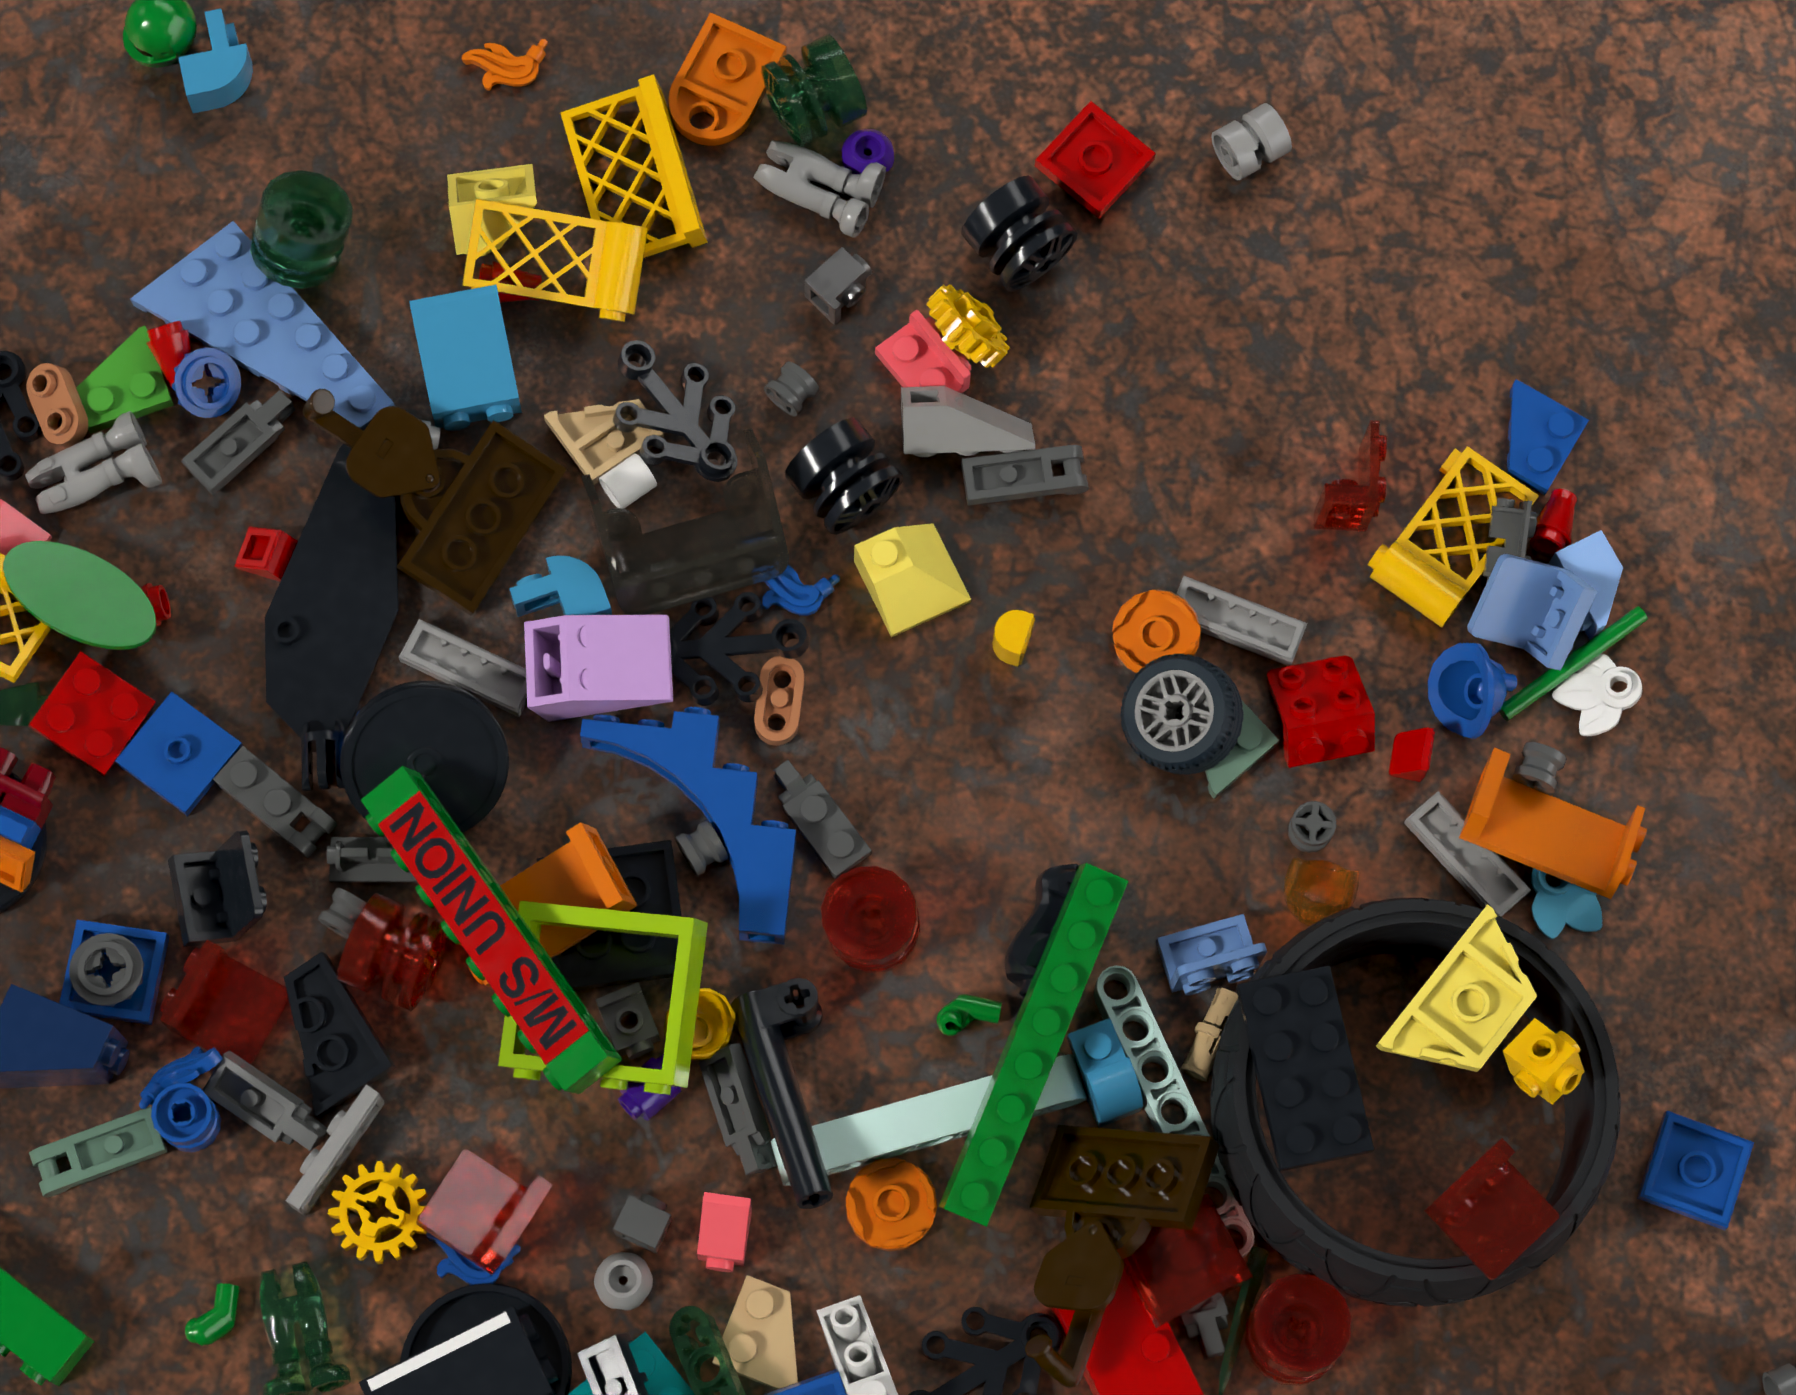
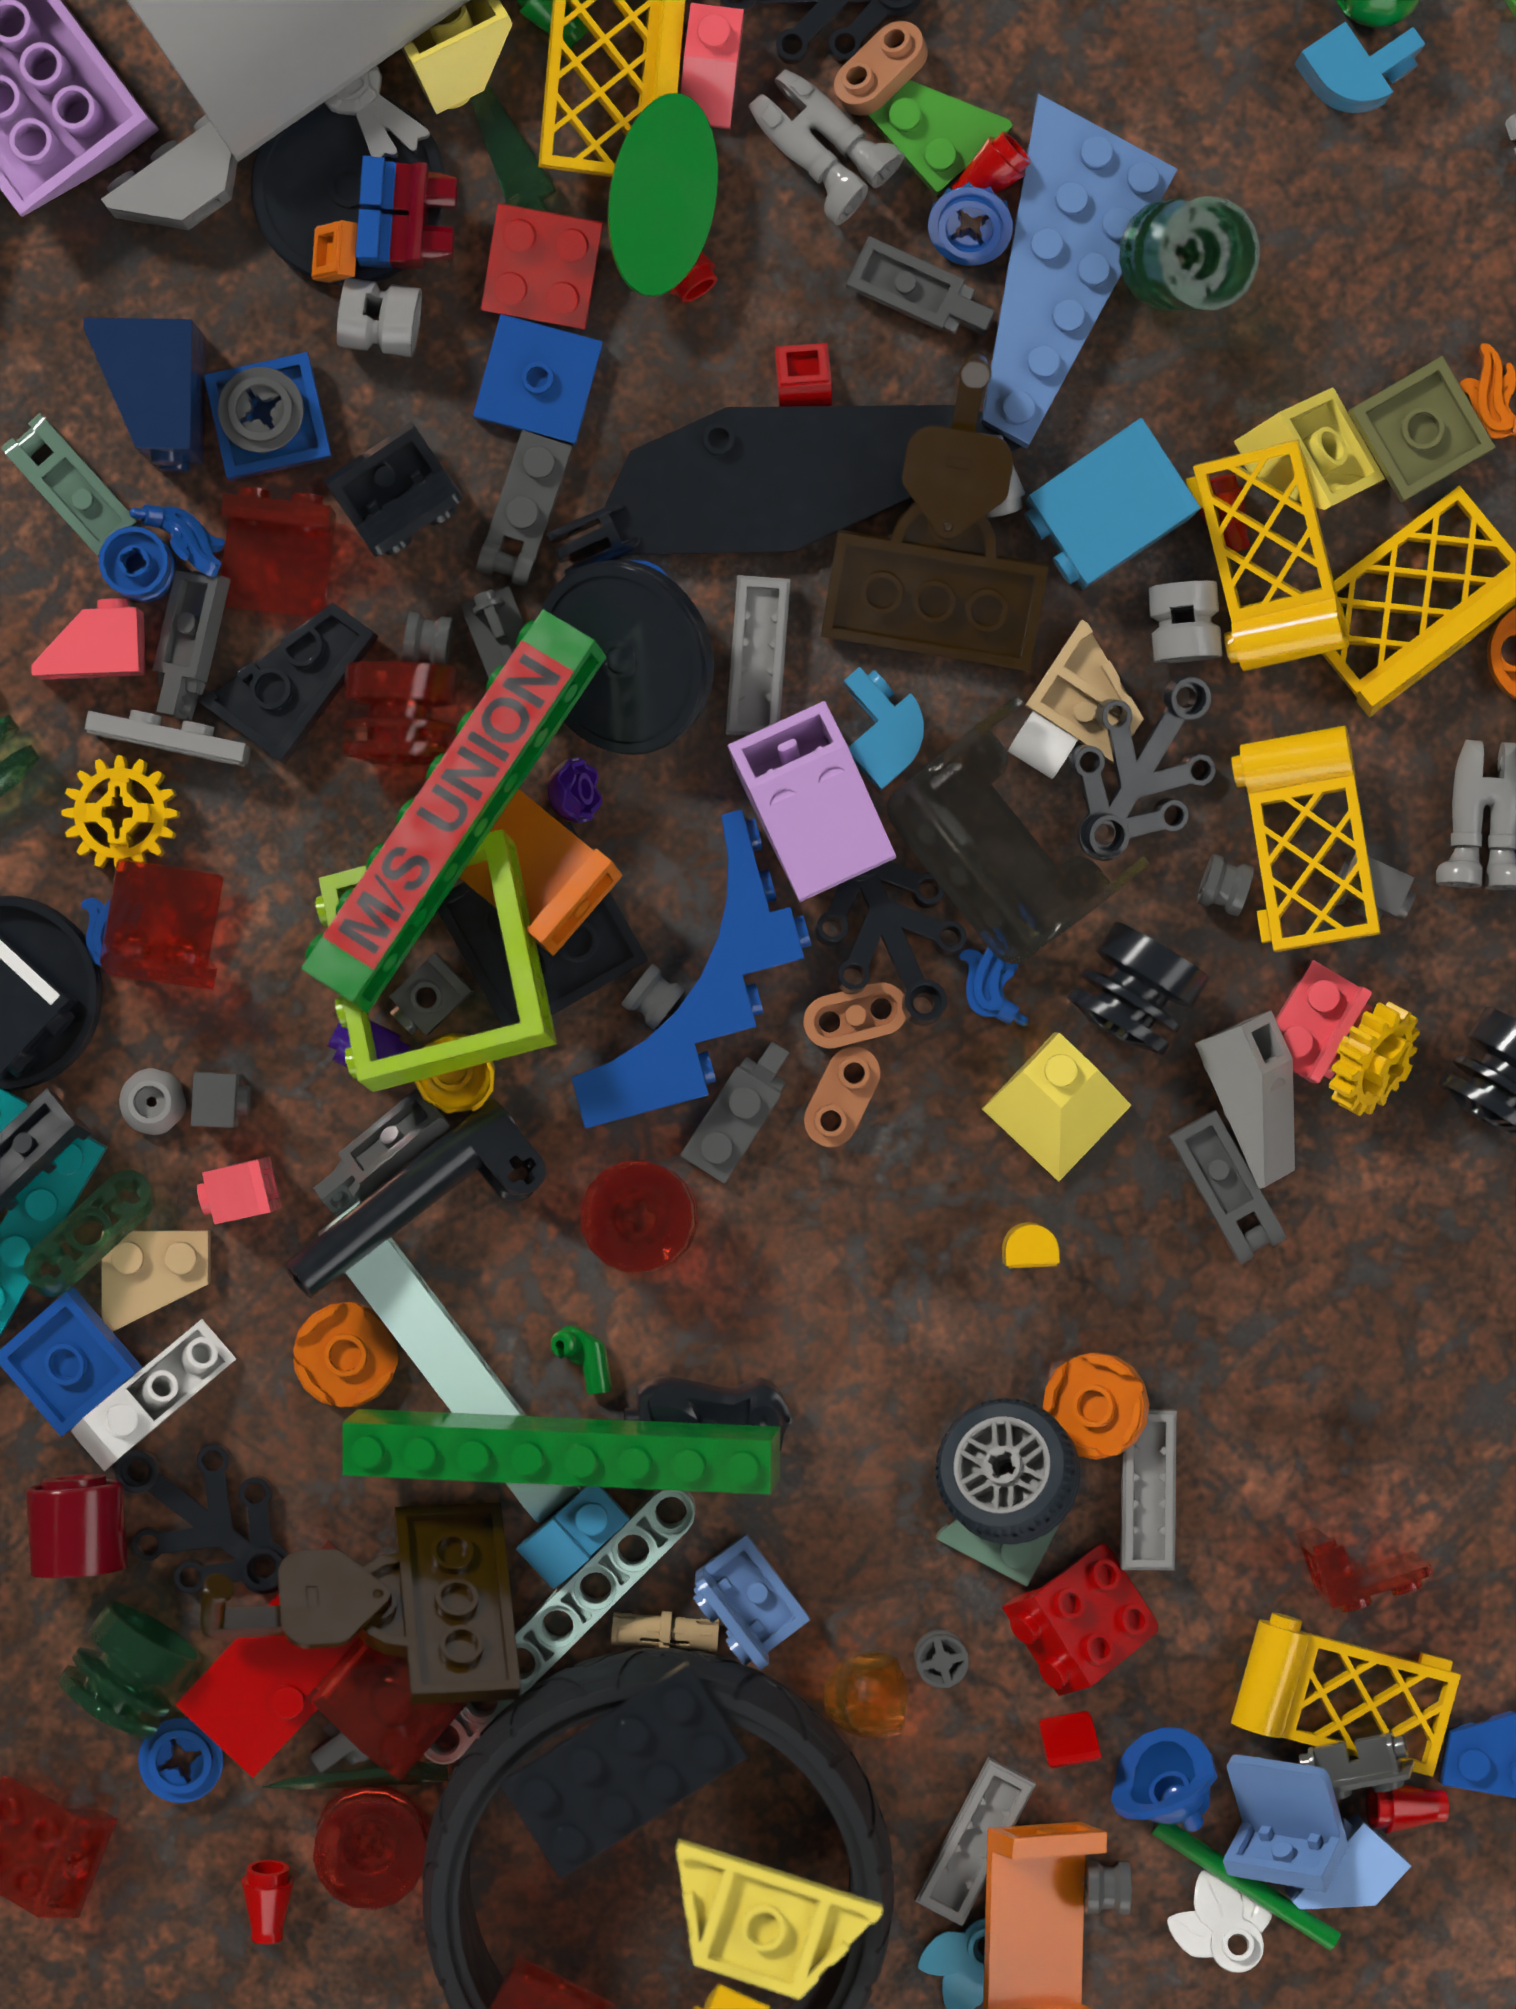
camera: 75 degrees right, 15 degrees up
none -> coral slope [31,598,146,680]
none -> light grey wheel [337,278,422,358]
none -> dark purple plate [547,758,602,823]
none -> nougat plate [804,1046,880,1147]
none -> light grey wheel [1148,581,1223,663]
none -> yellow piece [1231,725,1381,952]
none -> olive plate [1348,356,1496,503]

